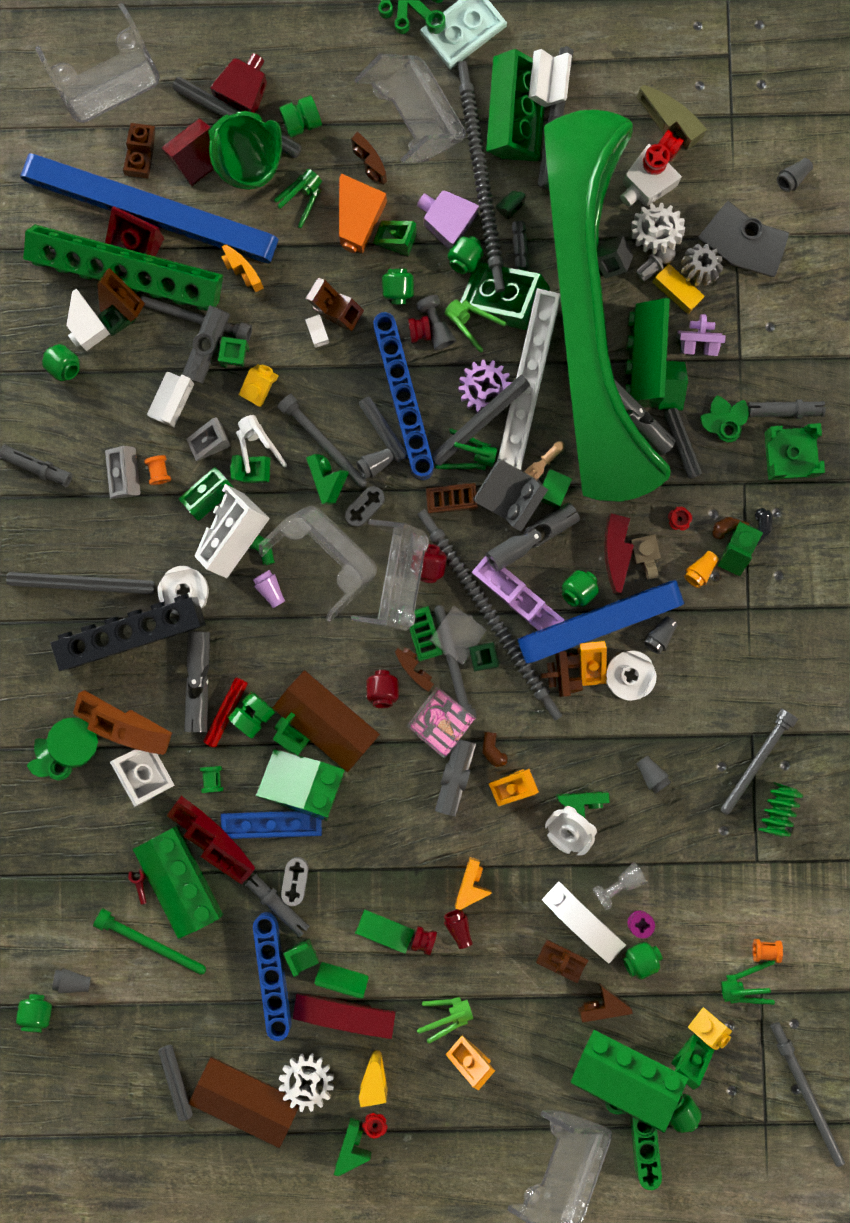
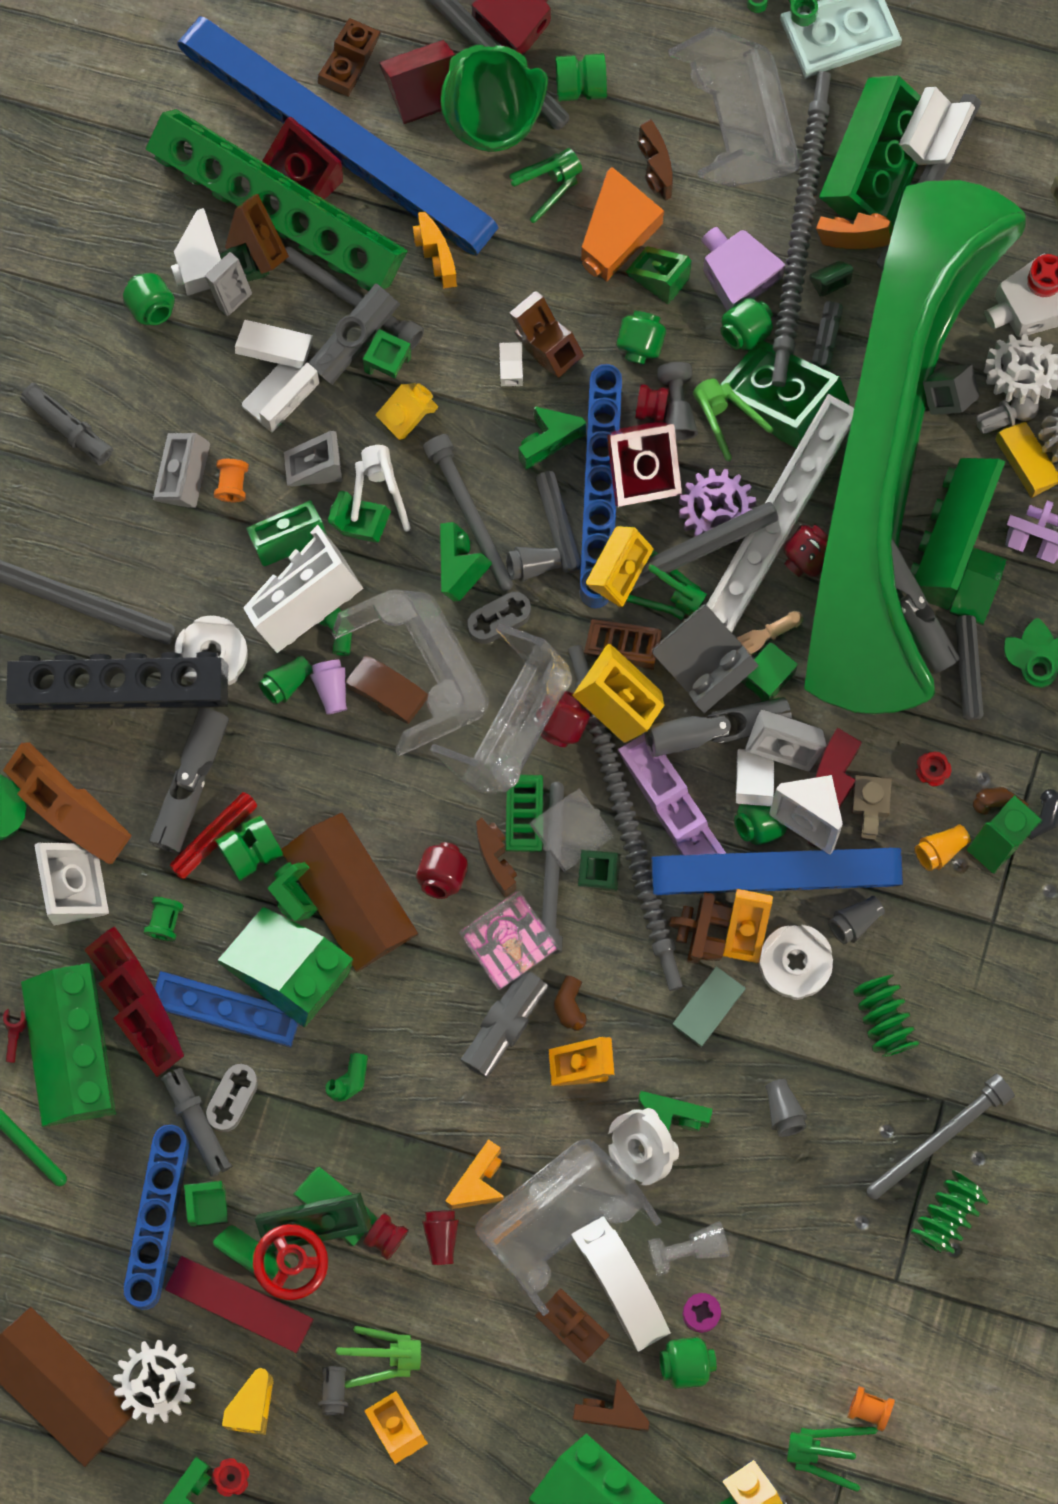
camera: 15 degrees right, 10 degrees down
none -> light grey plate [205,252,252,316]
none -> white tile [235,320,313,369]
none -> red piece [253,1224,328,1300]
none -> dark green tile [255,1192,372,1253]
none -> green cone [258,655,313,705]
none -> dark grey pin [318,1366,348,1415]
none -> green arm [325,1053,368,1102]
none -> reddish brown slope [345,655,429,725]
none -> clear windscreen [475,1139,662,1316]
none -> green slope [518,407,586,470]
none -> yellow slope [572,644,664,743]
none -> yellow slope [586,526,654,607]
none -> dark red slope [607,422,682,507]
none -> sand green tile [672,966,746,1048]
none -> white tile [736,749,774,806]
none -> light grey slope [746,710,827,772]
none -> white slope [769,775,843,854]
none -> dark red head [782,524,828,578]
none -> orange slope [816,213,893,249]
none -> green piece [853,975,920,1057]

